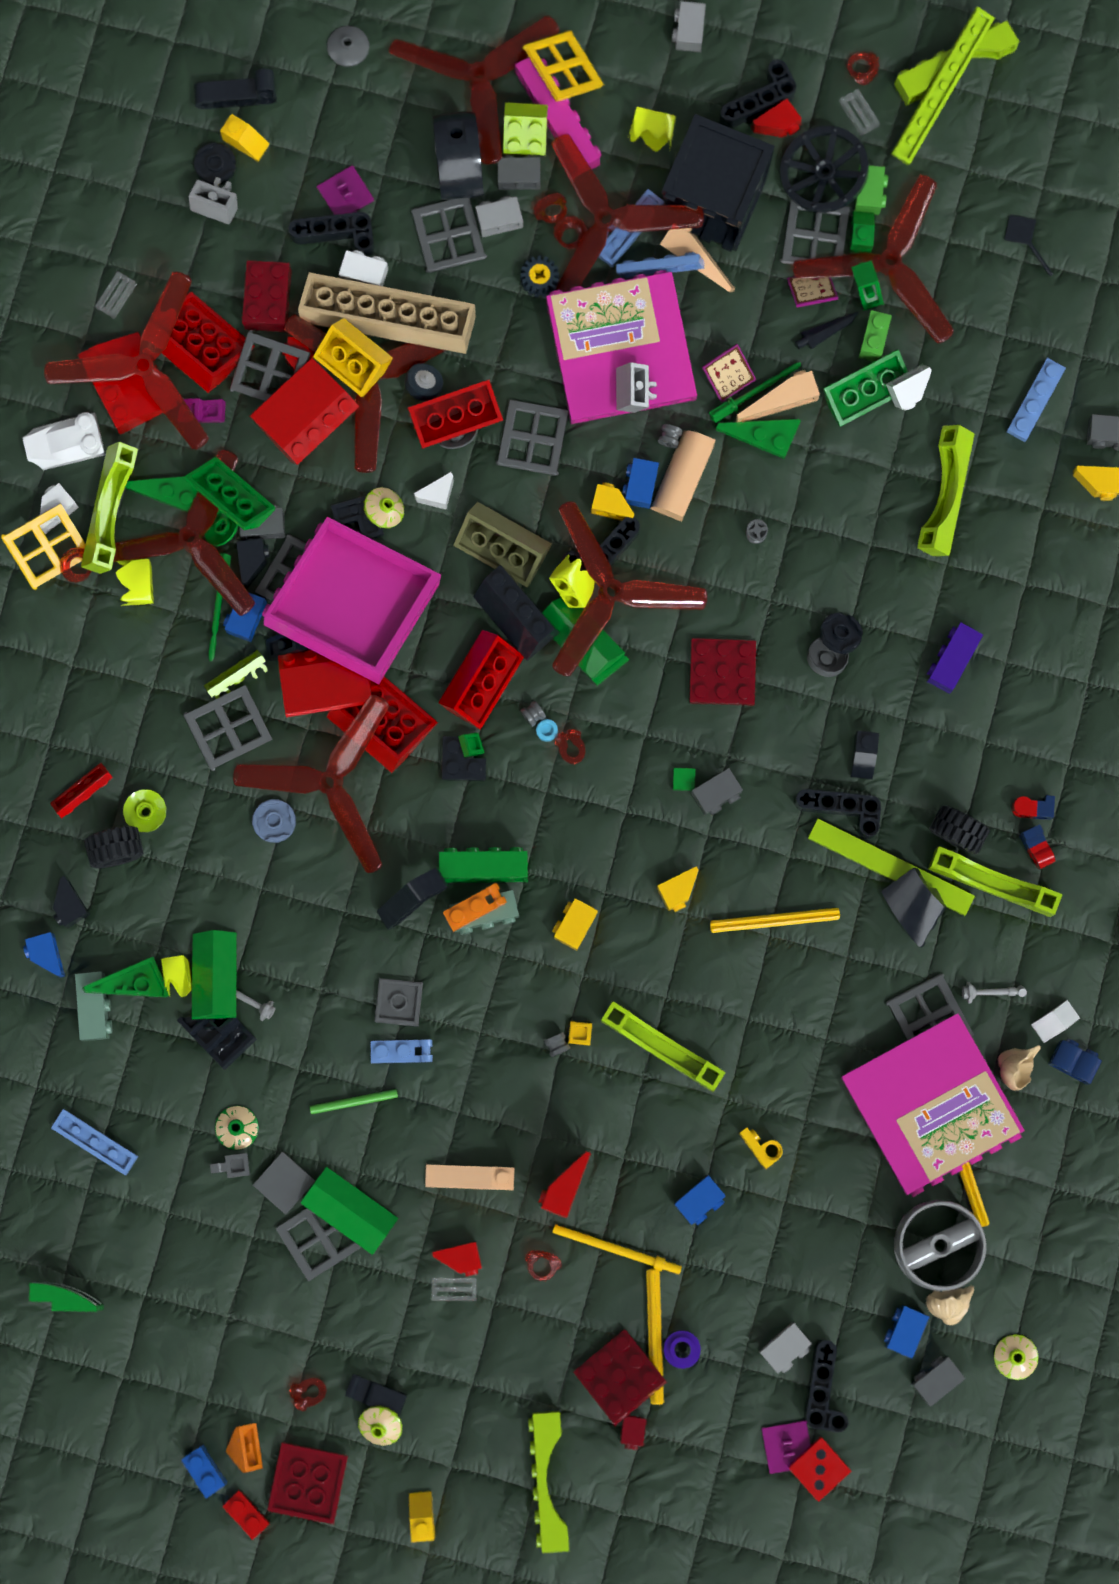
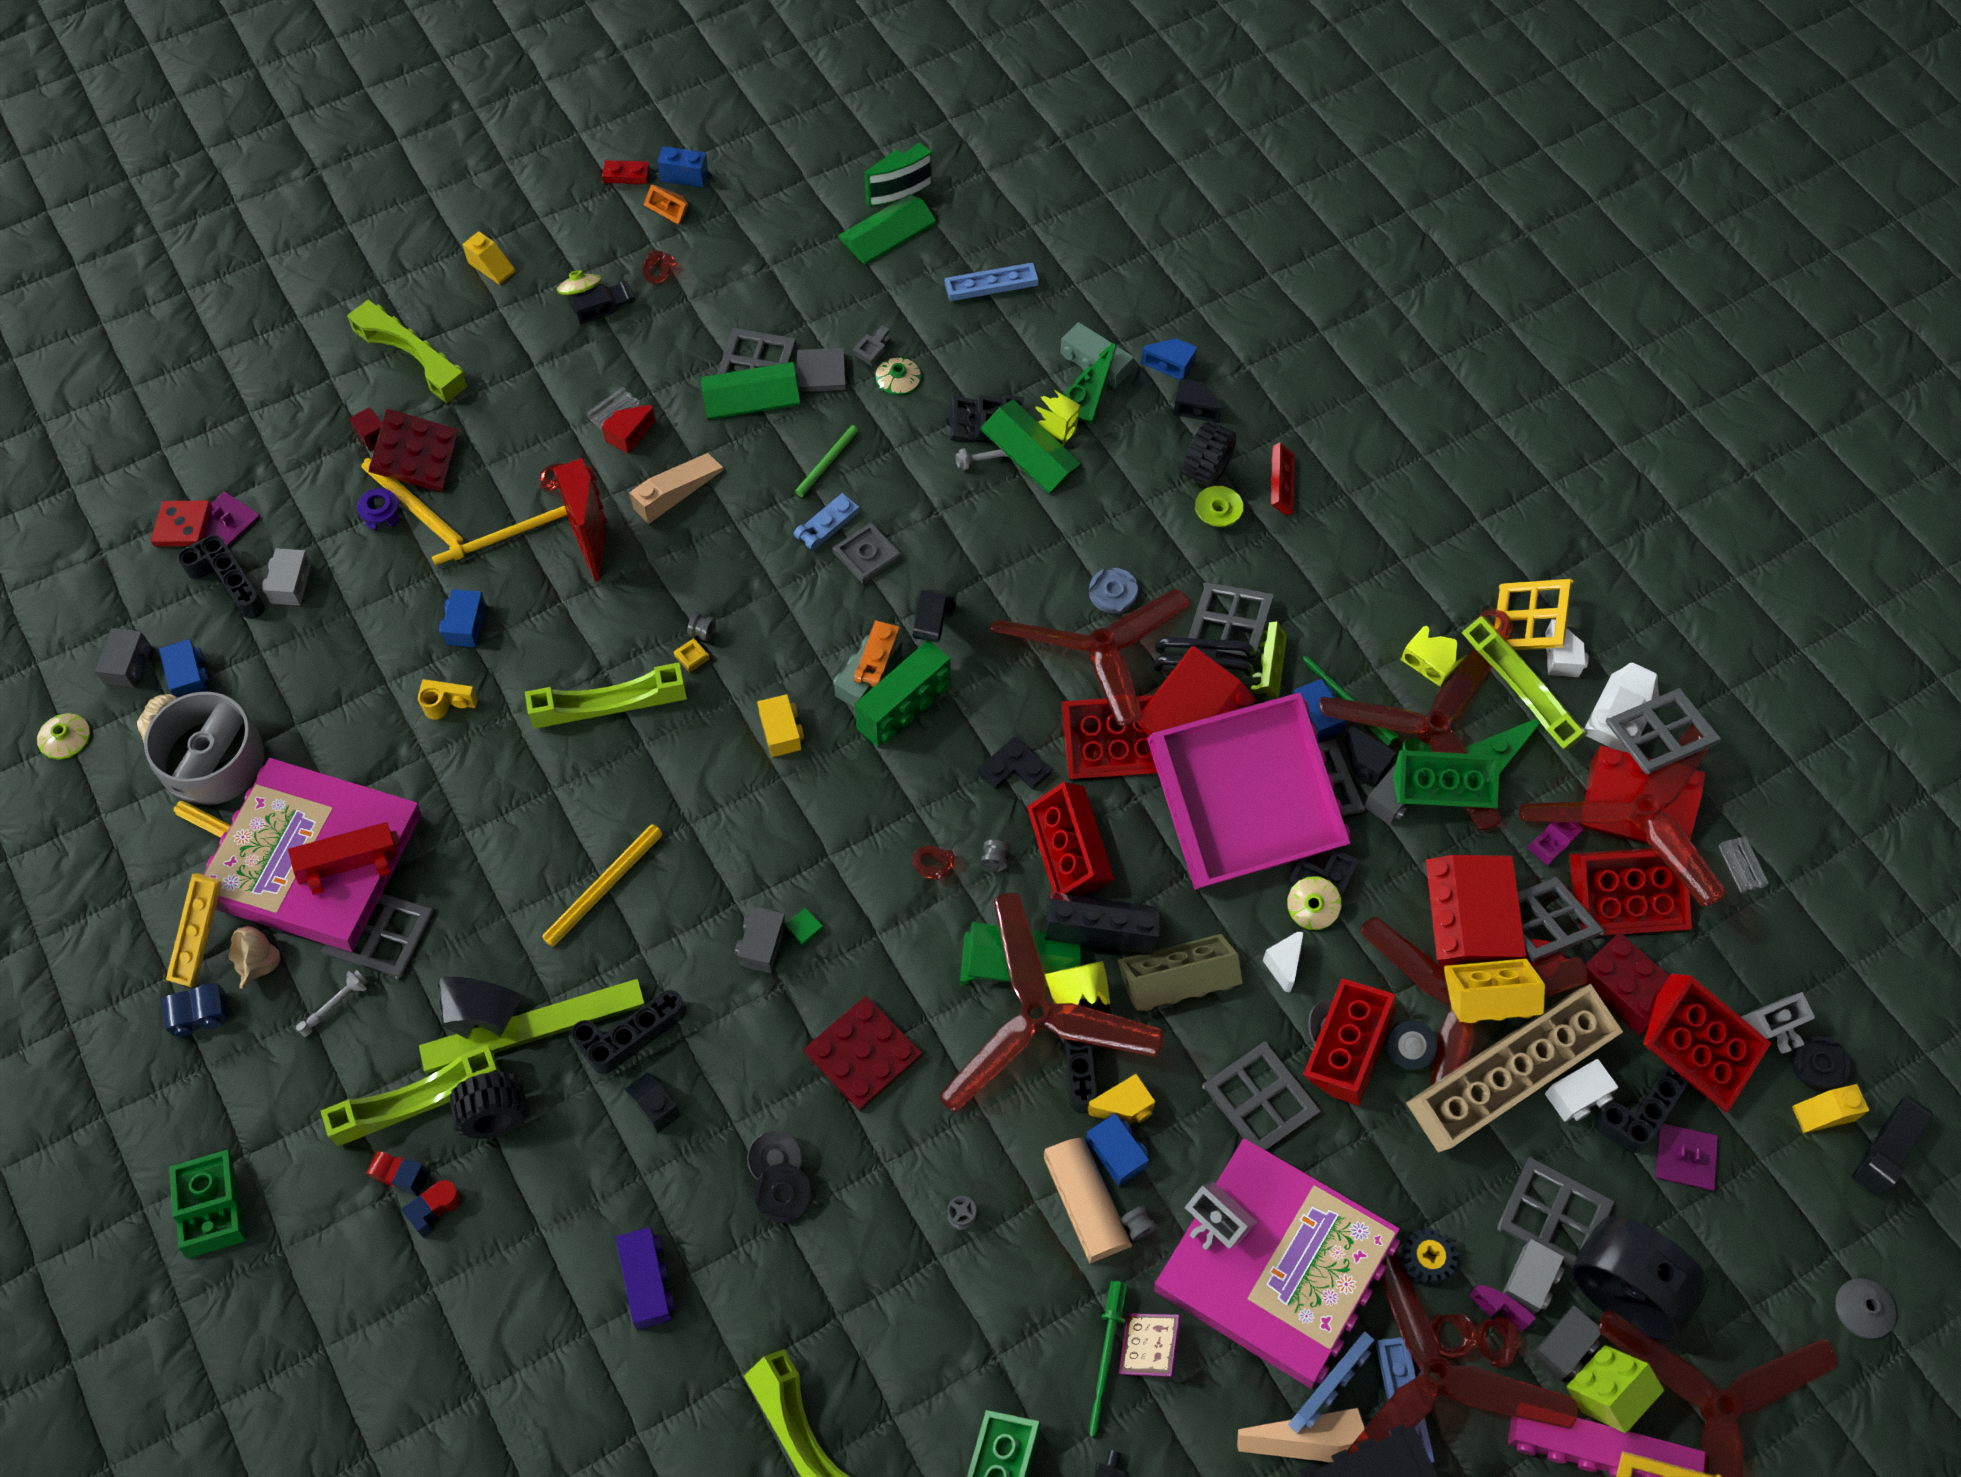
camera: 135 degrees right, 20 degrees down
dark red plate [267,1442,348,1525] -> none
green tile [459,733,484,757] -> none
medium azure tile [536,719,558,742] -> none
yellow slope [657,866,698,912] -> none
green wing [716,419,801,459] -> none
light nougat slope [736,370,820,422] -> none
white slope [1031,1000,1080,1043] -> none
none -> yellow tile [166,873,222,988]
none -> red brick [288,822,400,895]
none -> green slope [838,194,936,265]
none -> black piece [1153,637,1256,677]
none -> magenta slope [1469,1284,1536,1332]
none -> dark grey window [1605,688,1721,775]
none -> red slope [1643,974,1771,1112]

